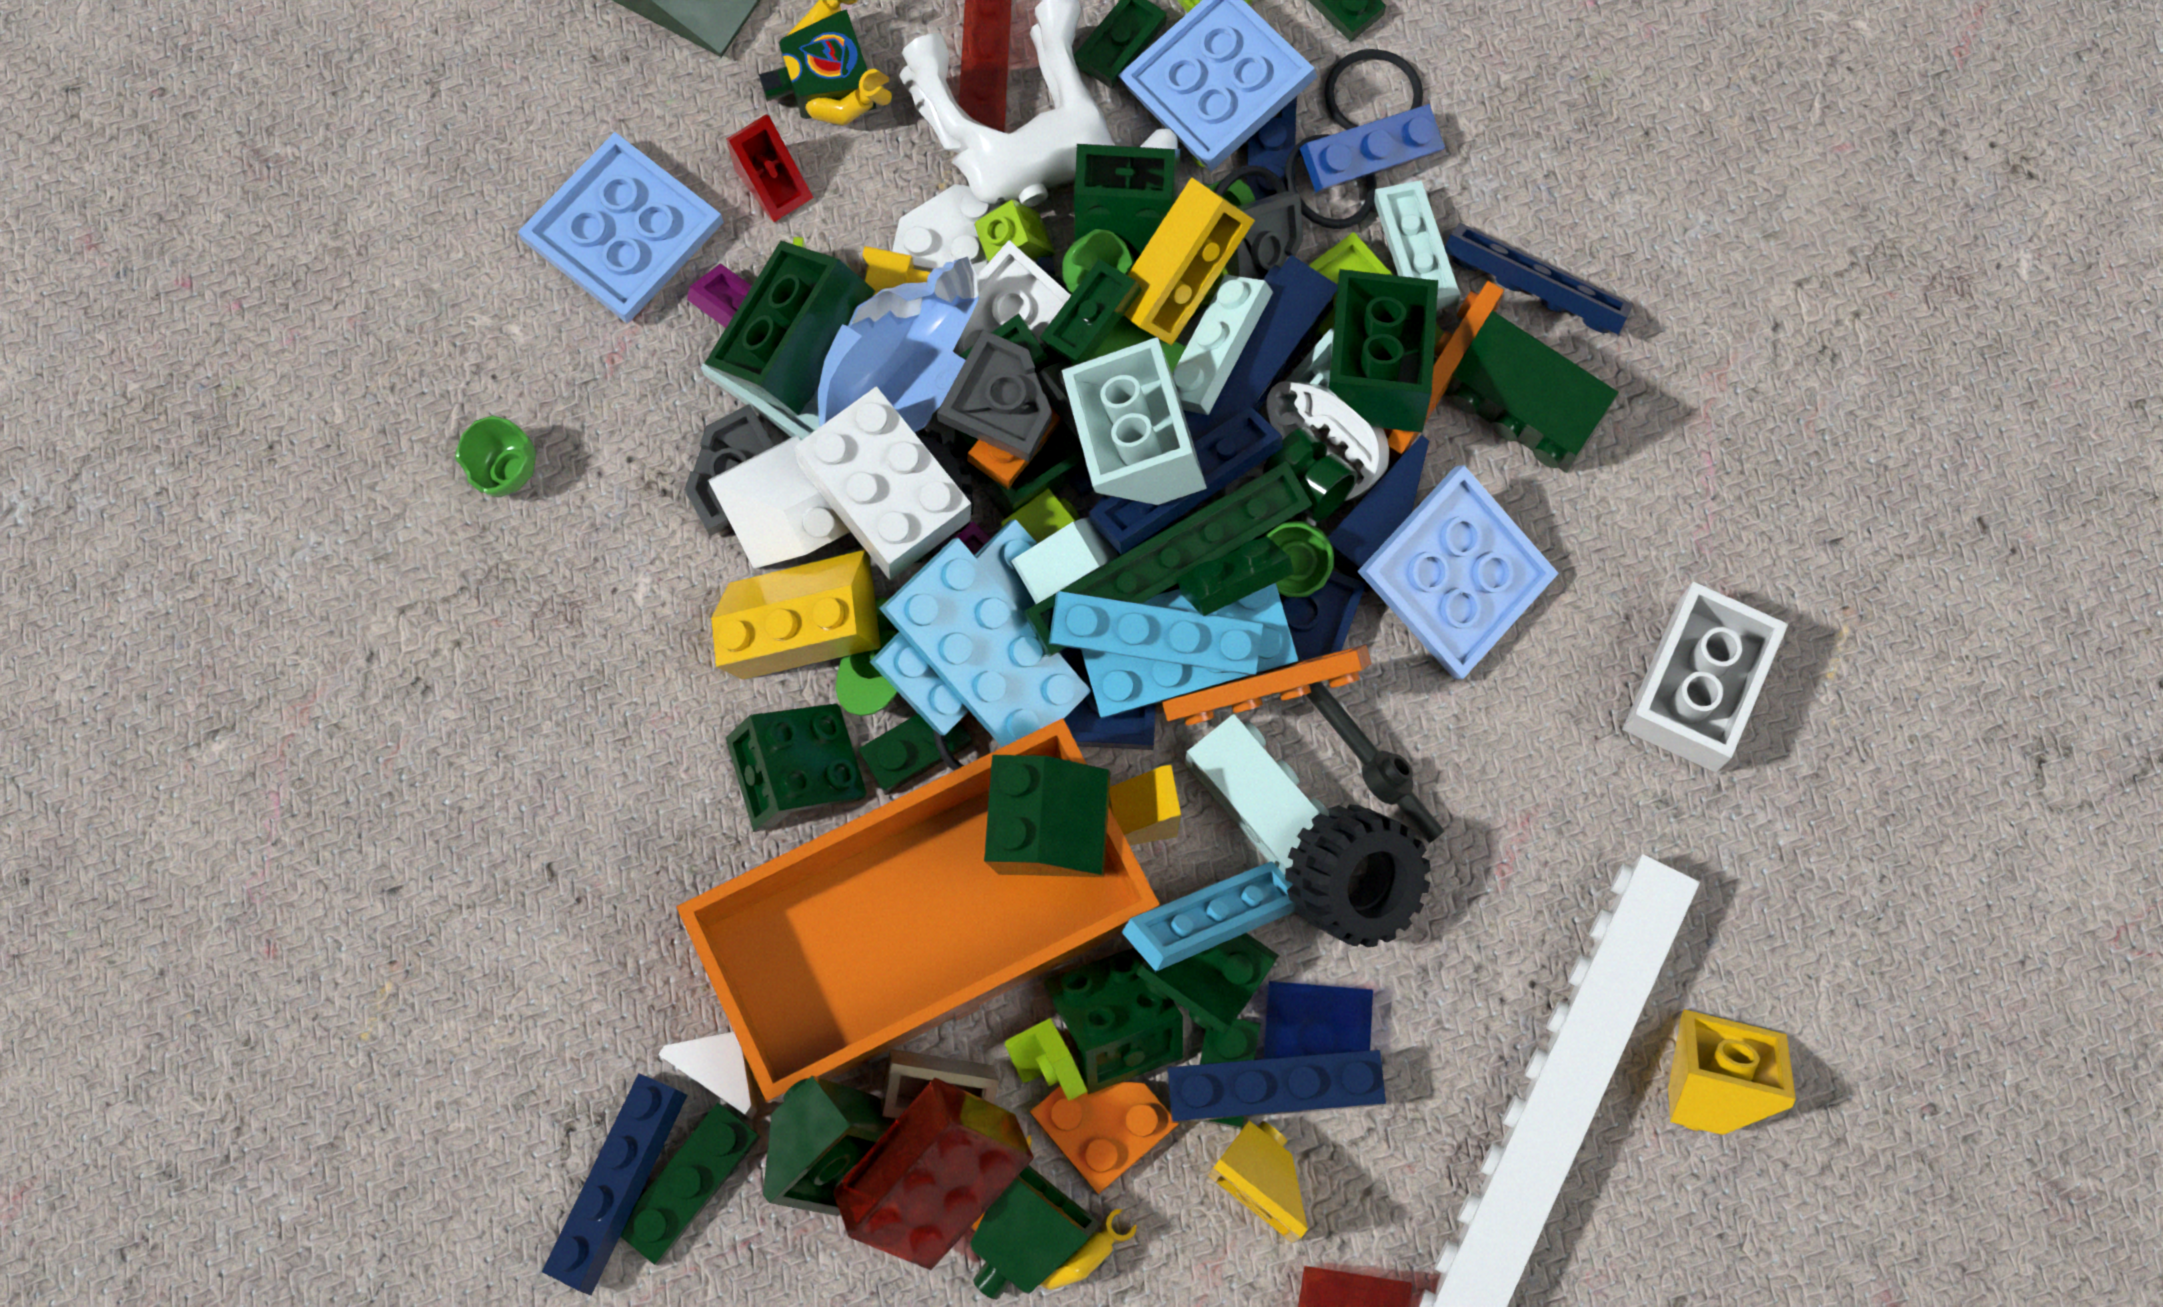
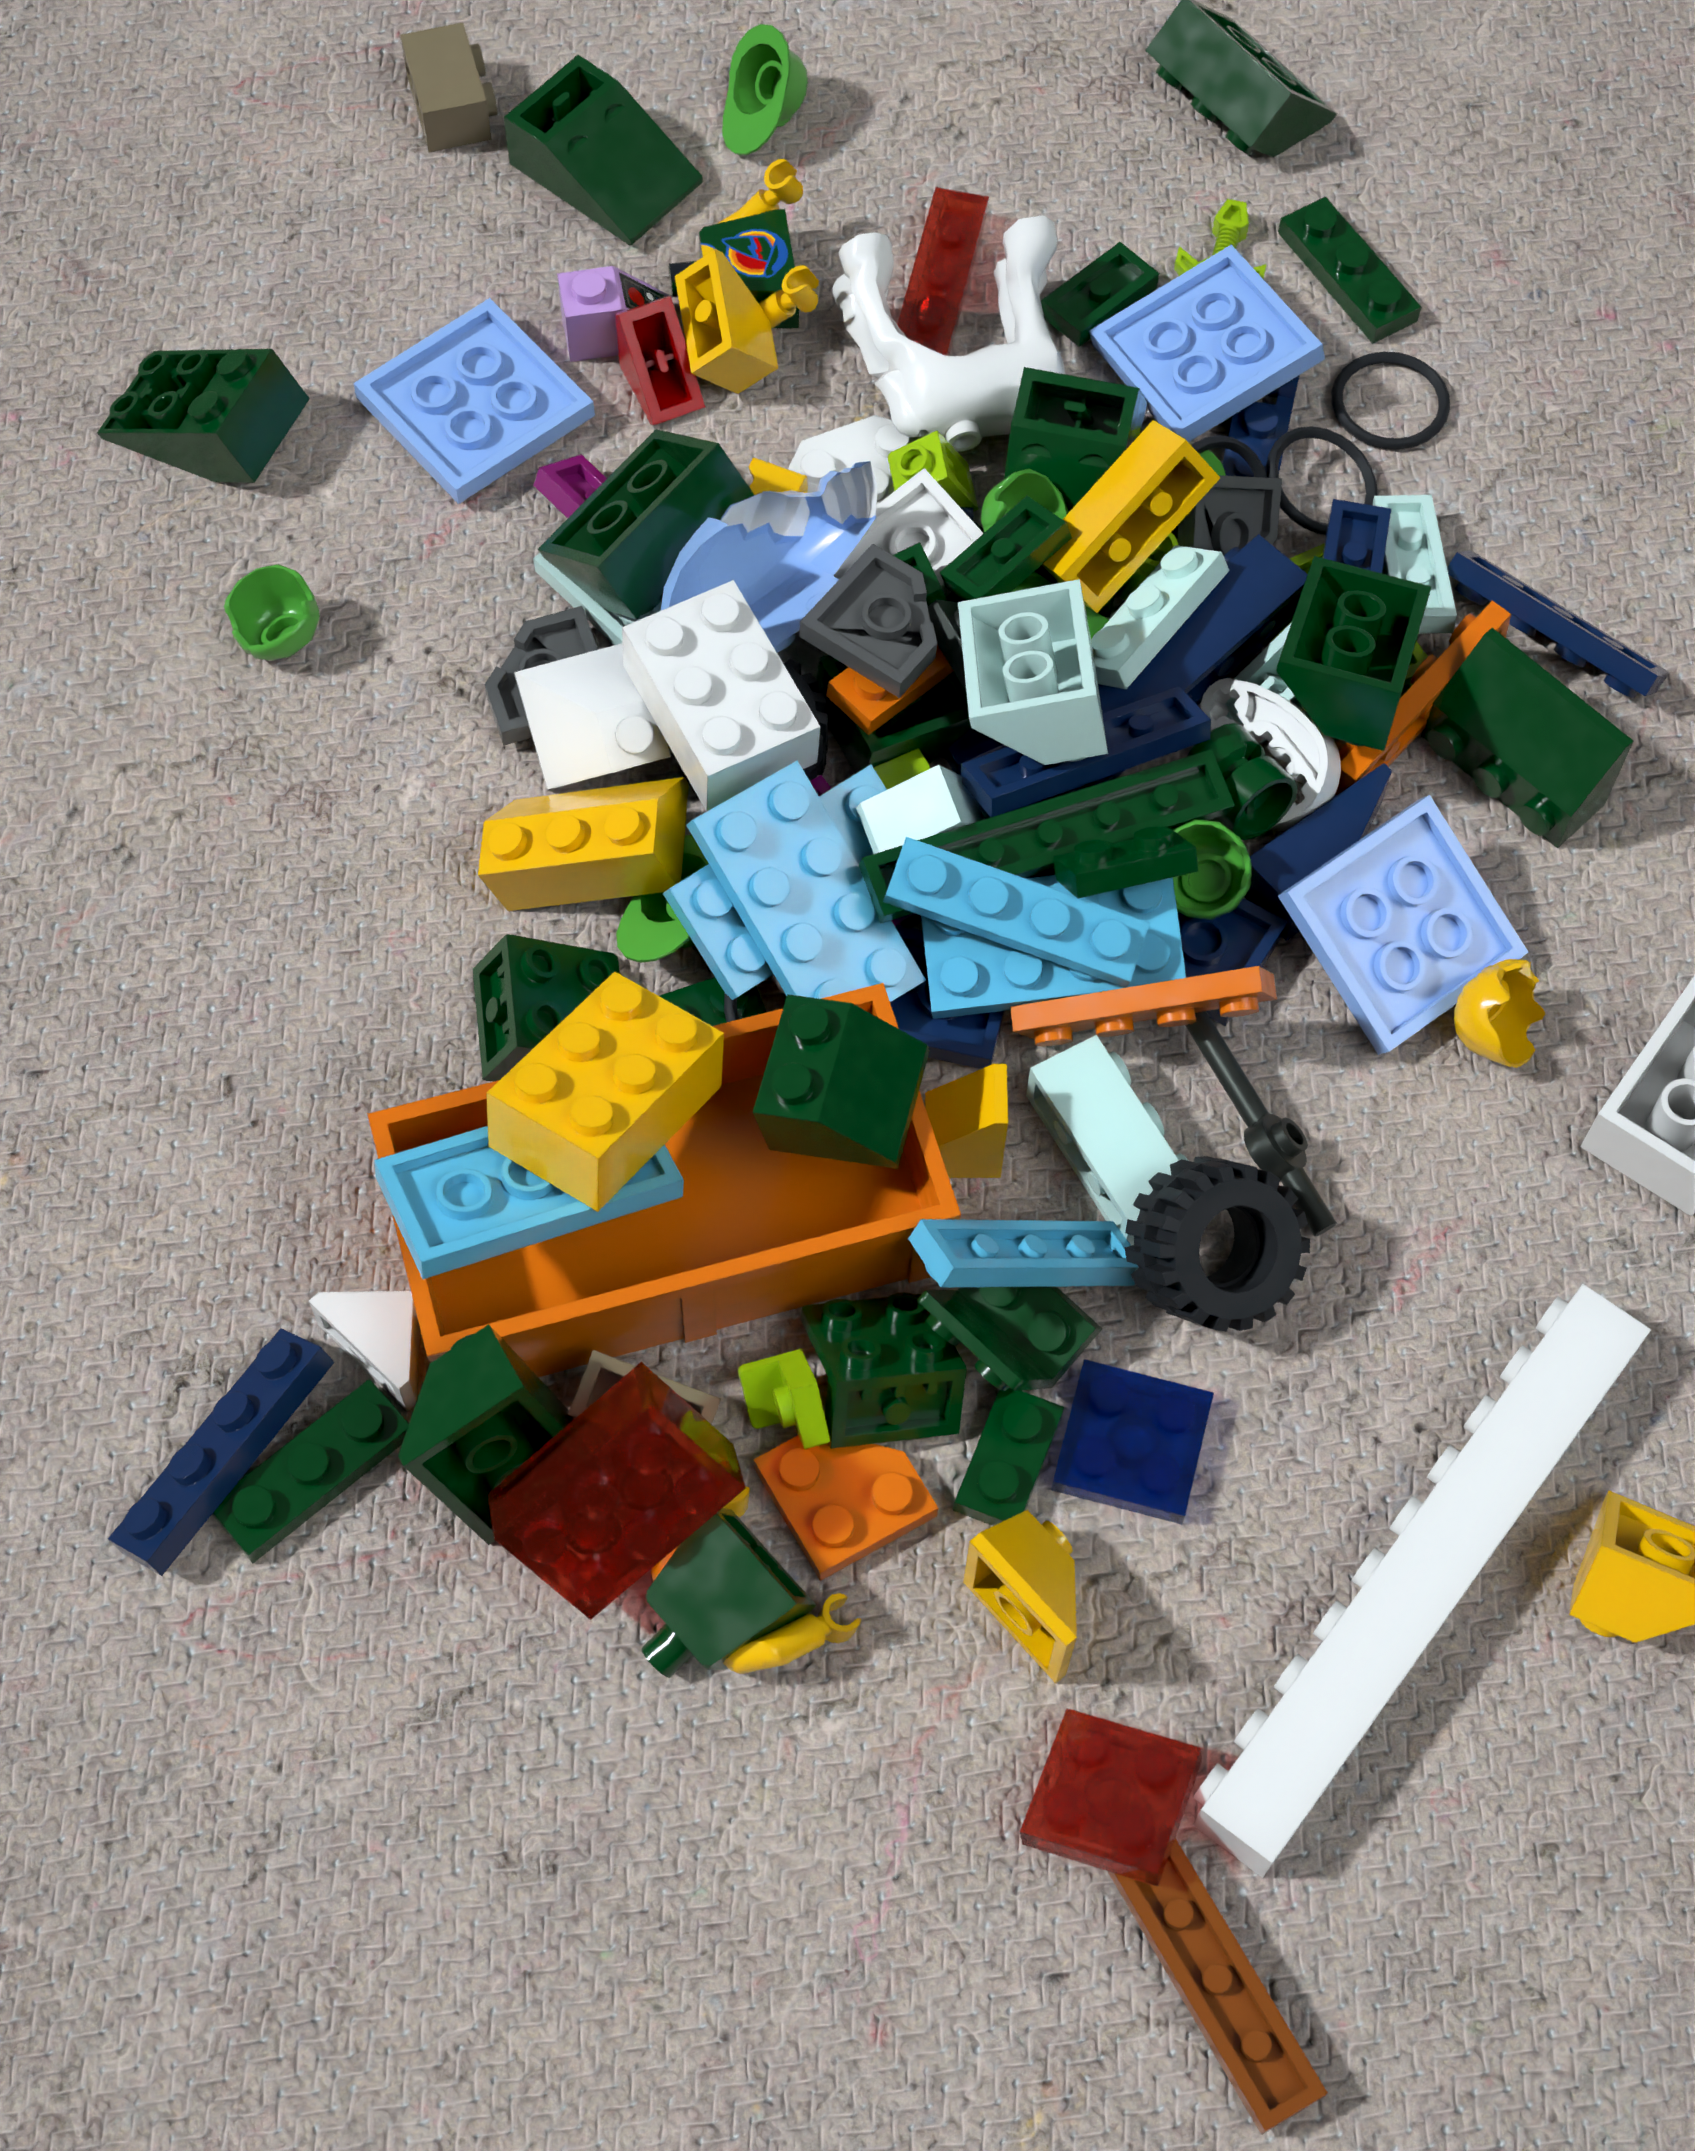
camera: 10 degrees right, 10 degrees down
dark blue plate [1167,1050,1386,1123] -> none
plate [1300,104,1445,193] -> none
none -> dark green slope [97,349,310,483]
none -> medium azure plate [374,1126,684,1279]
none -> yellow brick [486,971,724,1212]
none -> lavender slope [557,266,672,362]
none -> yellow slope [675,249,779,394]
none -> dark blue plate [1322,499,1392,573]
none -> yellow hair [1454,959,1546,1068]

